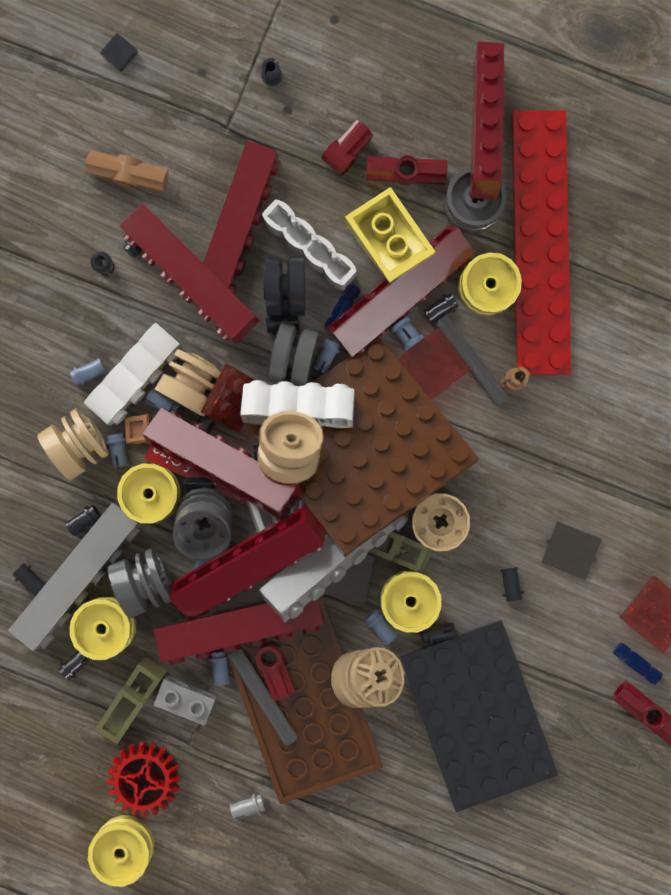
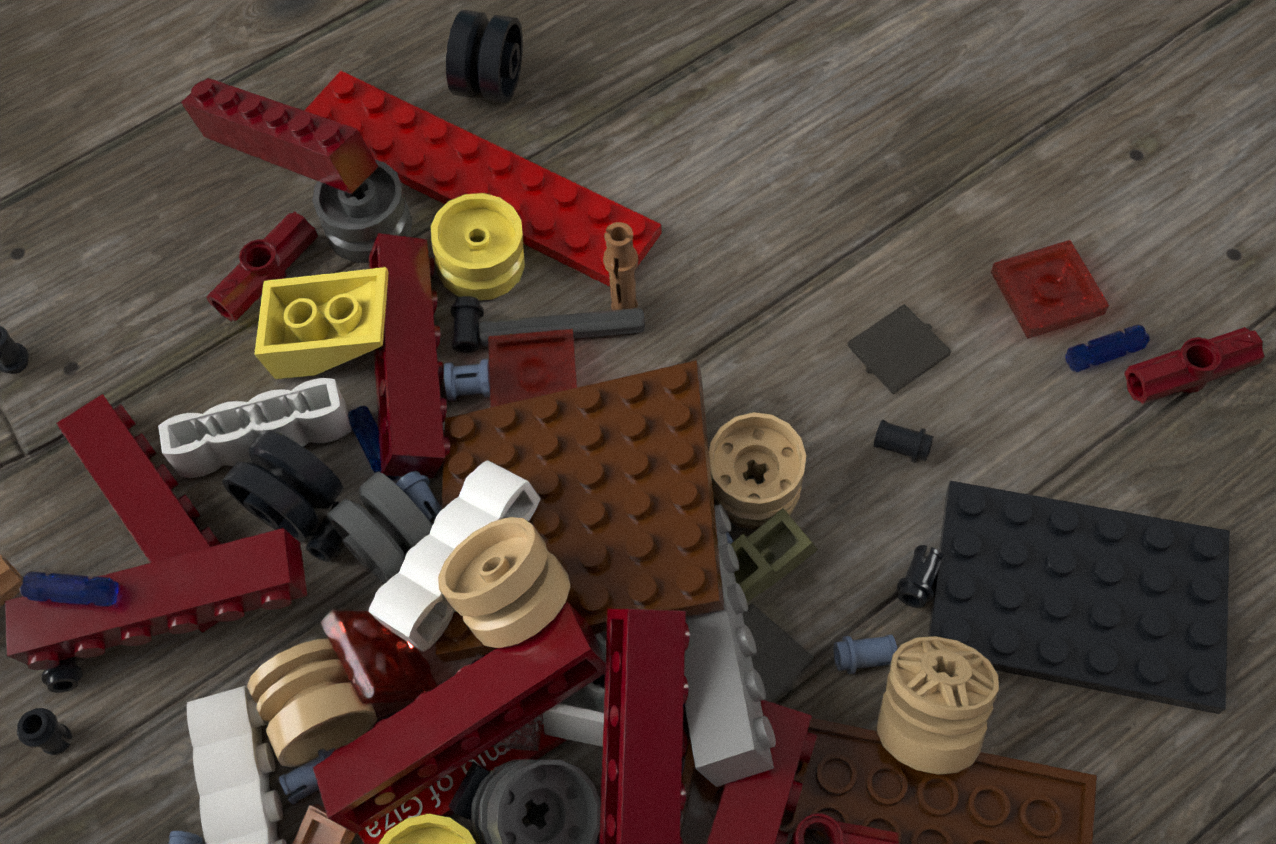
camera: 55 degrees left, 25 degrees down
dark red piece [321,120,374,176] -> none
light yellow wheel [380,570,441,632] -> none
none -> clear blue axle [20,572,120,606]
none -> black wheel [446,10,523,103]

